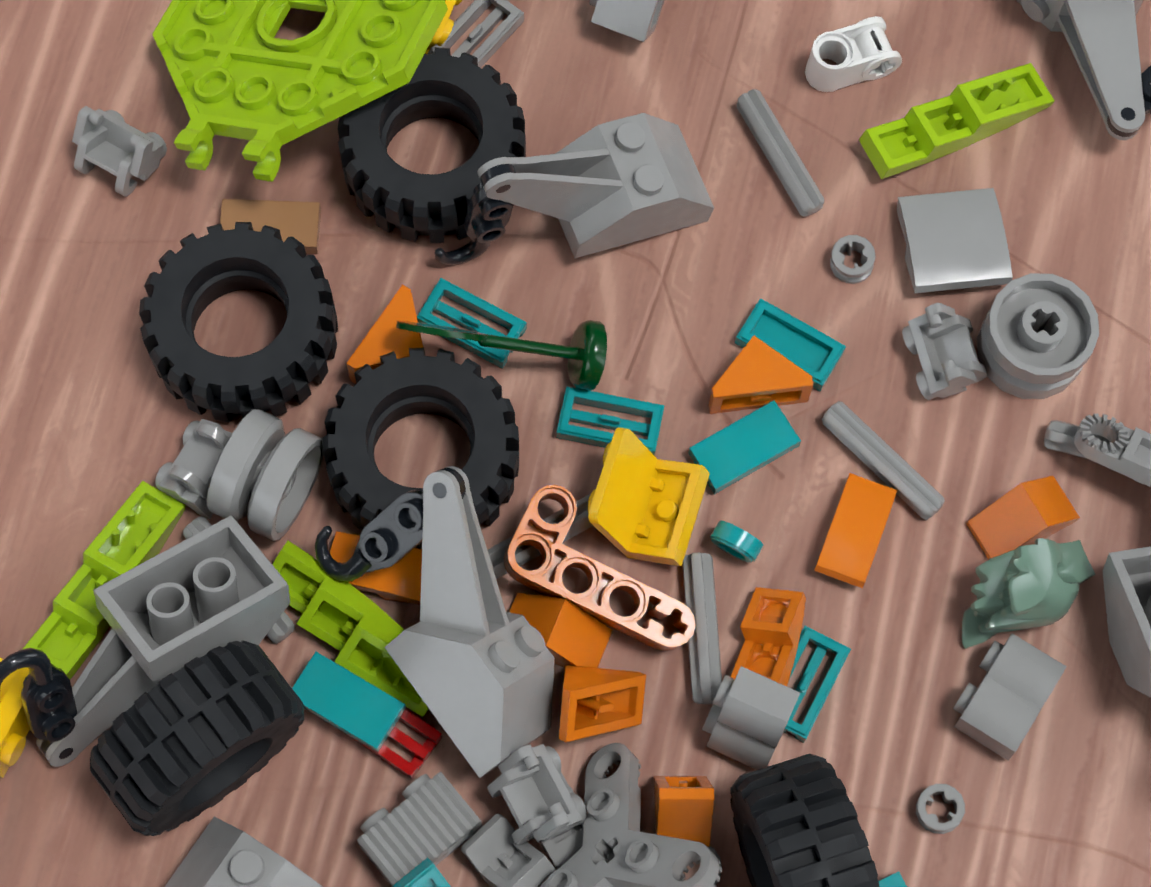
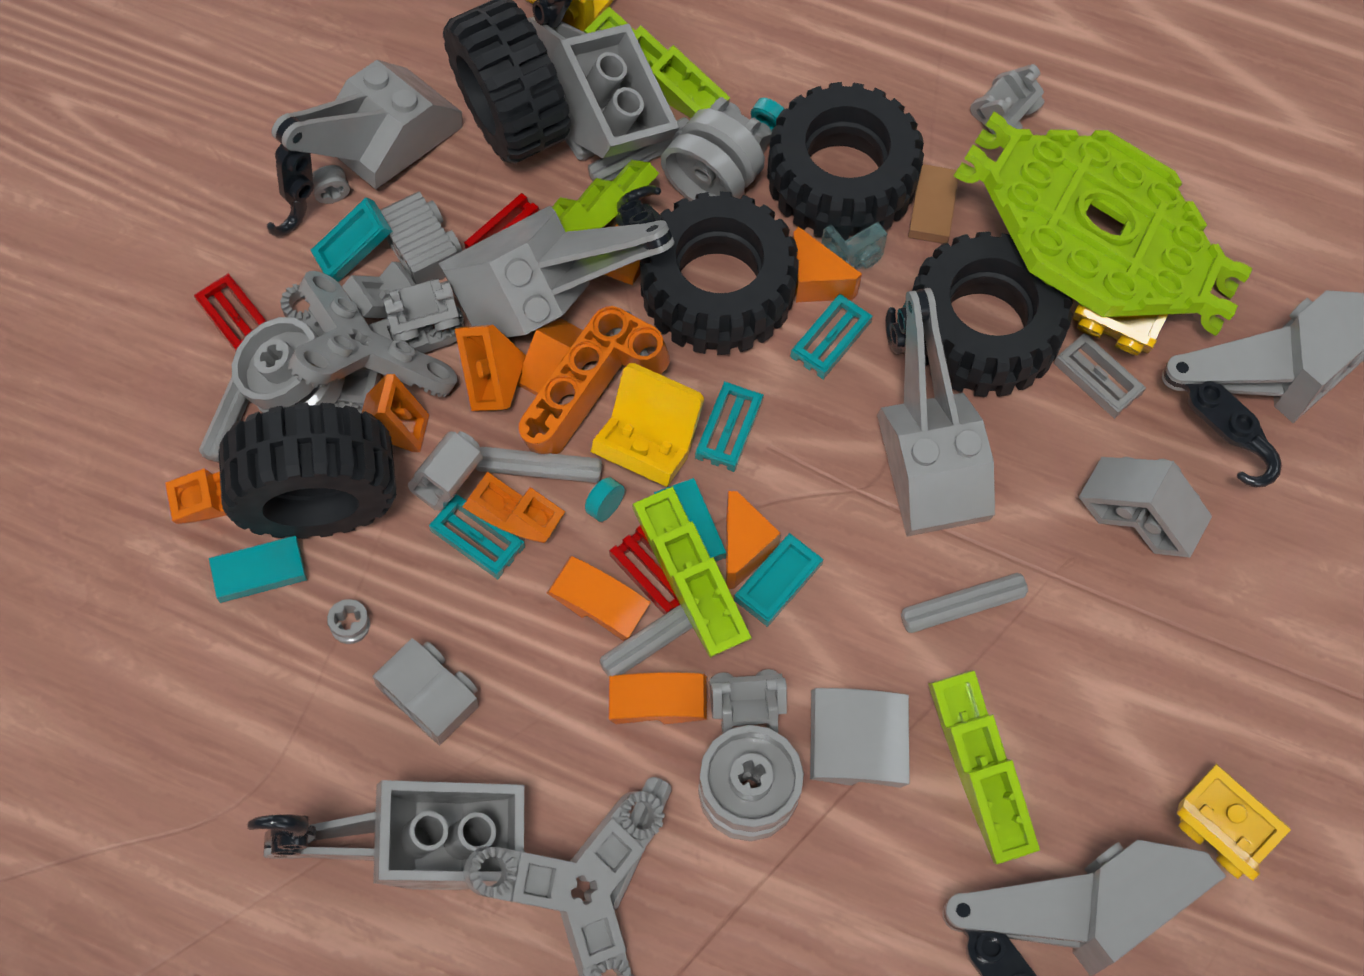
camera: 100 degrees right, 5 degrees down
teal tile [292,651,406,752] -> none
dark green piece [396,320,607,391] -> none
white piece [805,16,902,92] -> none
light grey bush [830,235,875,284] -> none
sand green piece [962,538,1095,649] -> none
orange slope [966,475,1080,560] -> none
none -> red tile [609,525,680,615]
none -> orange slope [609,672,707,724]
none -> lime slope [632,486,752,658]
none -> teal tile [750,98,785,131]
none -> clear light blue bracket [821,222,888,270]

